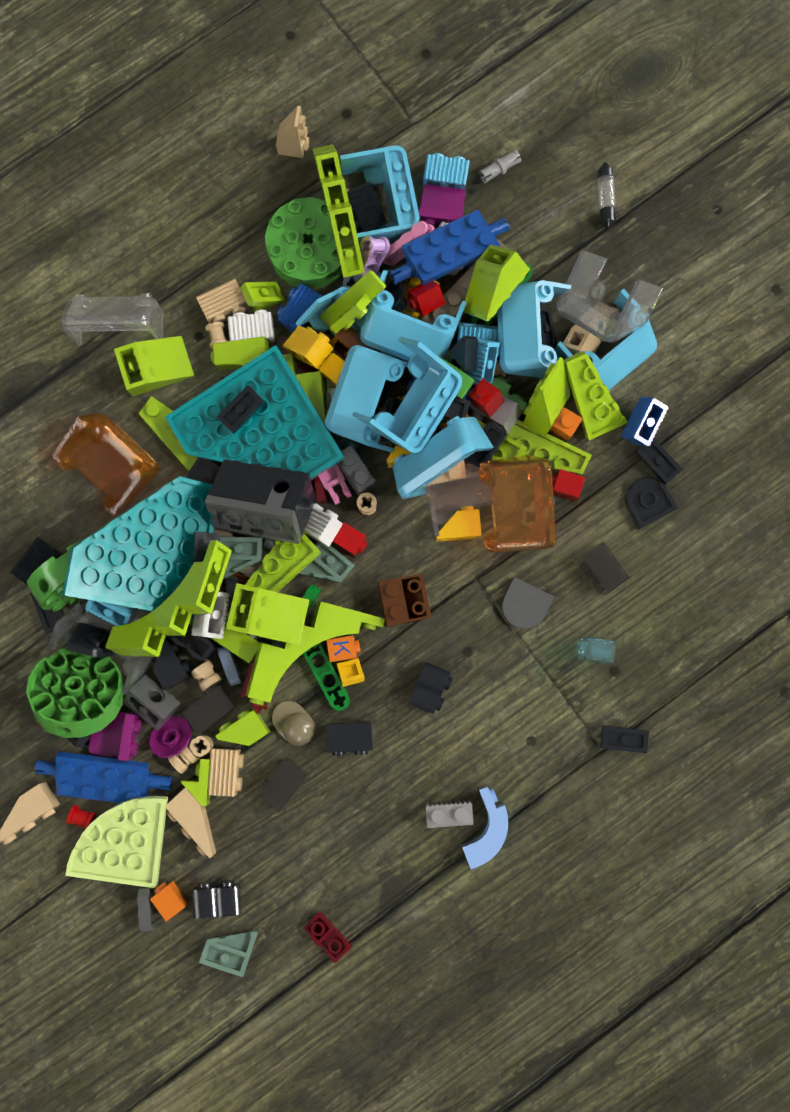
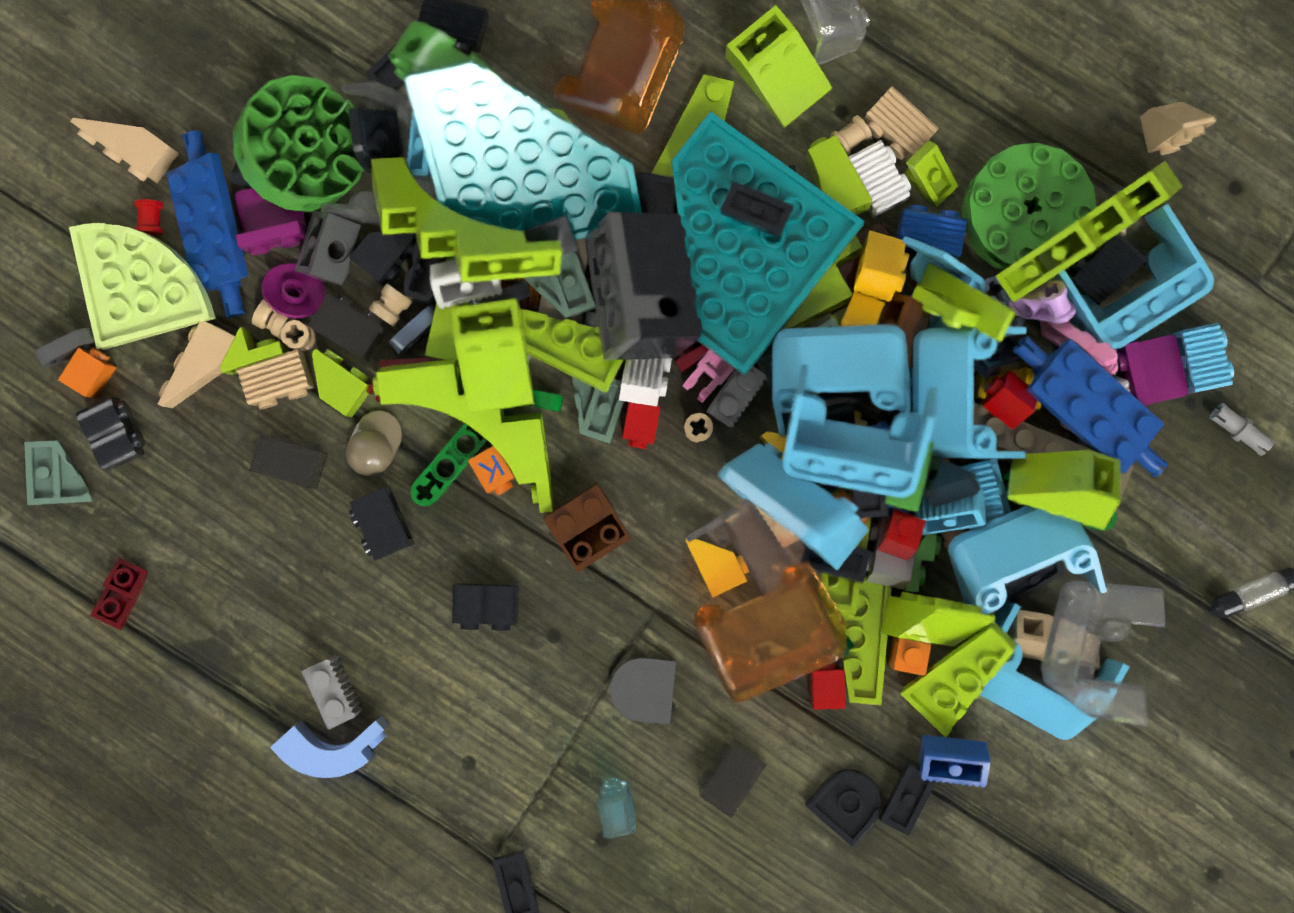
camera: 75 degrees right, 5 degrees up
yellow plate [337,658,365,687] -> none

